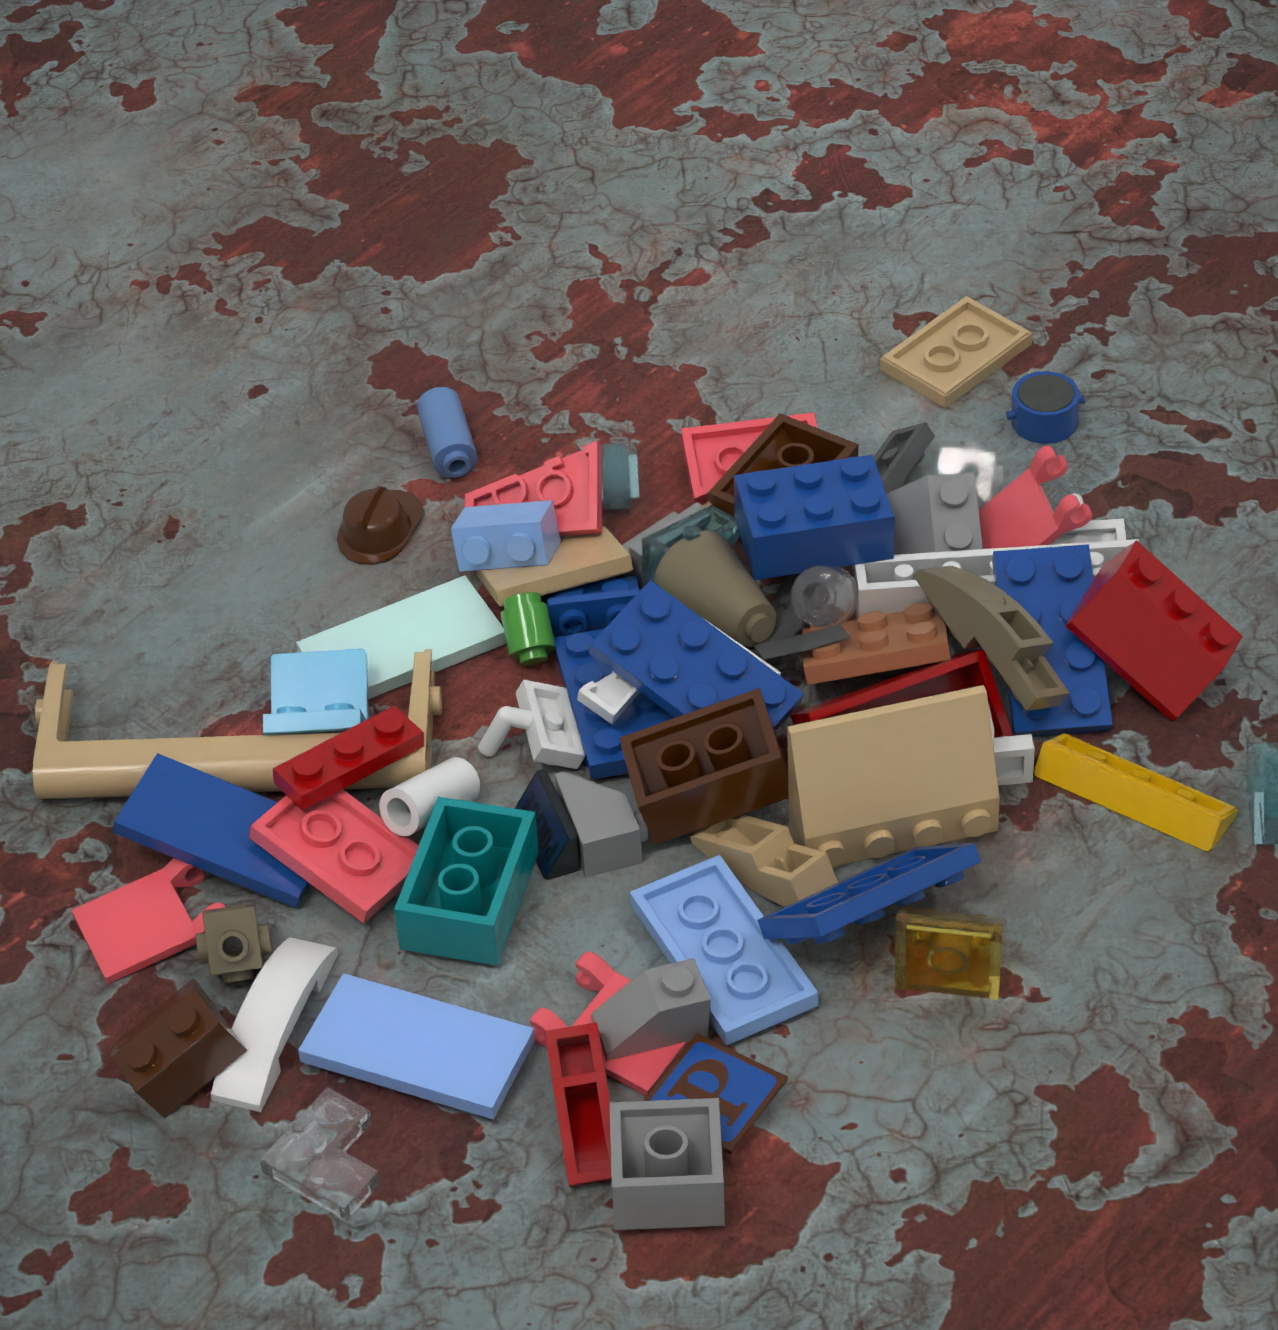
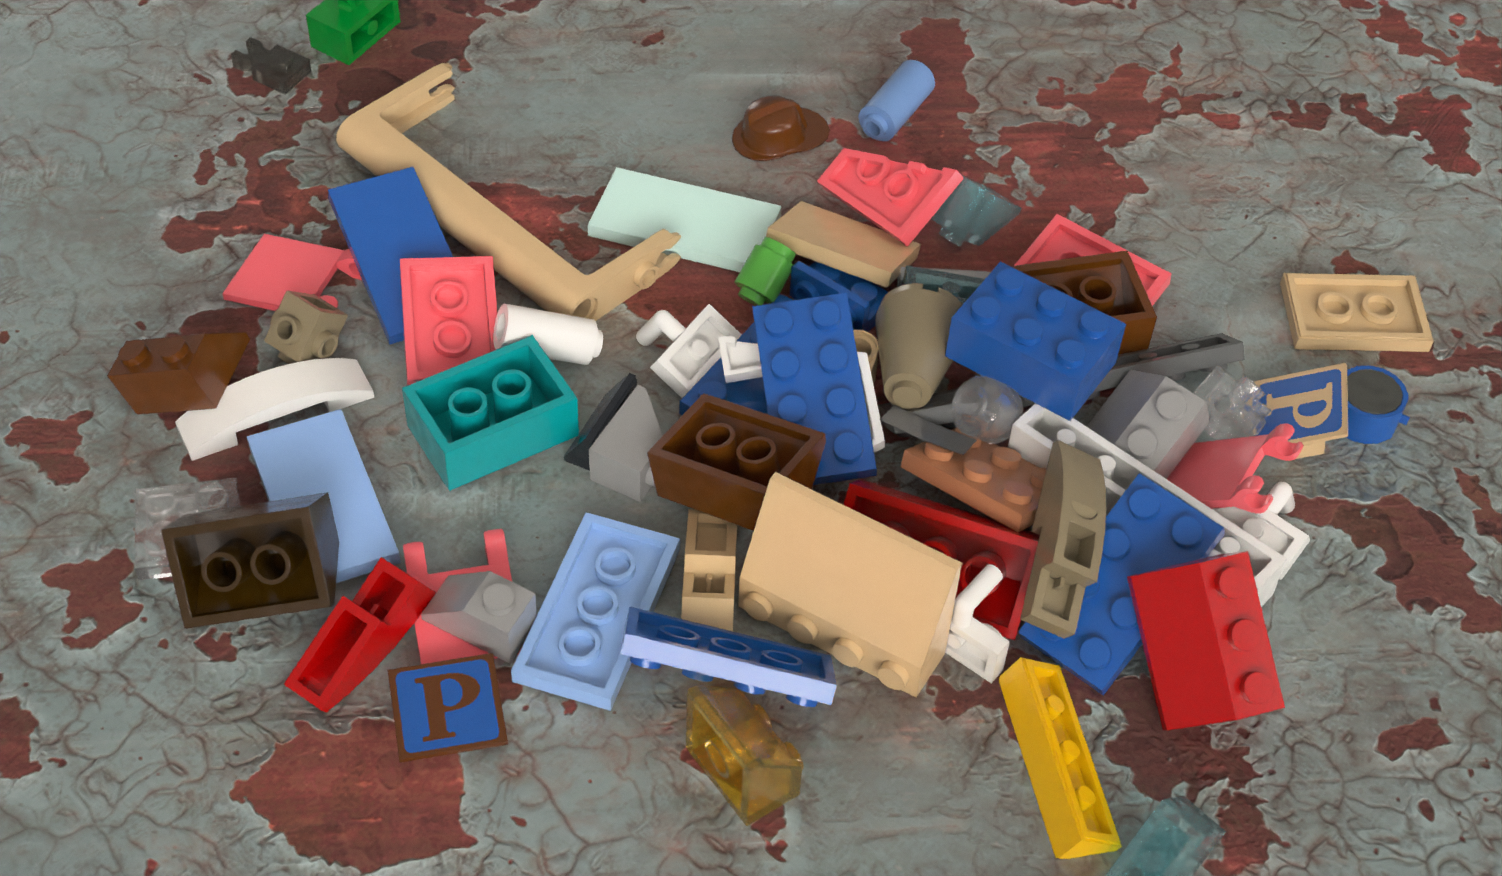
camera: 40 degrees right, 5 degrees up
medium azure bracket [263,648,369,735] -> none
red plate [273,705,424,810] -> none
light blue brick [451,500,561,572] -> none
light grey slope [609,1098,725,1230] -> none
none -> dark brown slope [161,492,339,629]
none -> piece [1252,363,1348,459]

